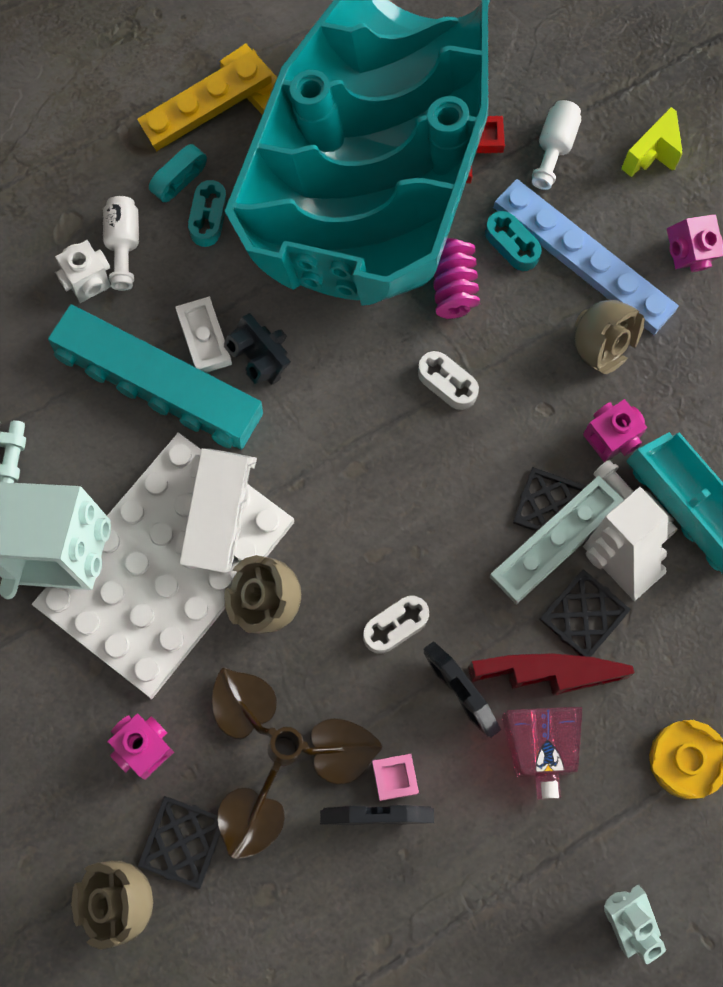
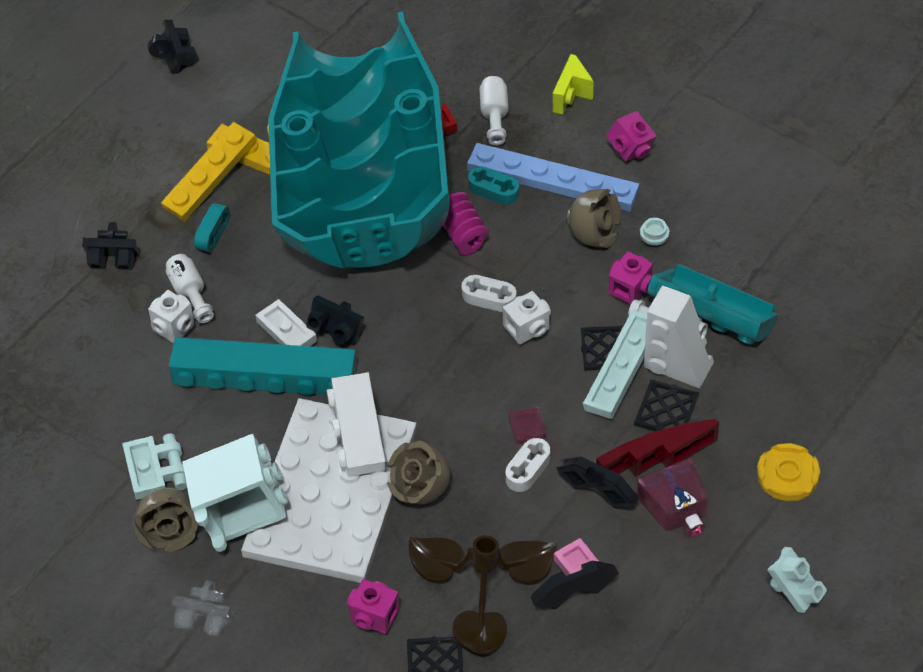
camera: 15 degrees left, 20 degrees down
teal beam [188,180,227,247] -> none
none -> black hips [82,222,140,270]
none -> white brick [502,291,551,345]
none -> clear pink plate [508,406,546,444]
none -> light aqua plate [640,218,669,245]

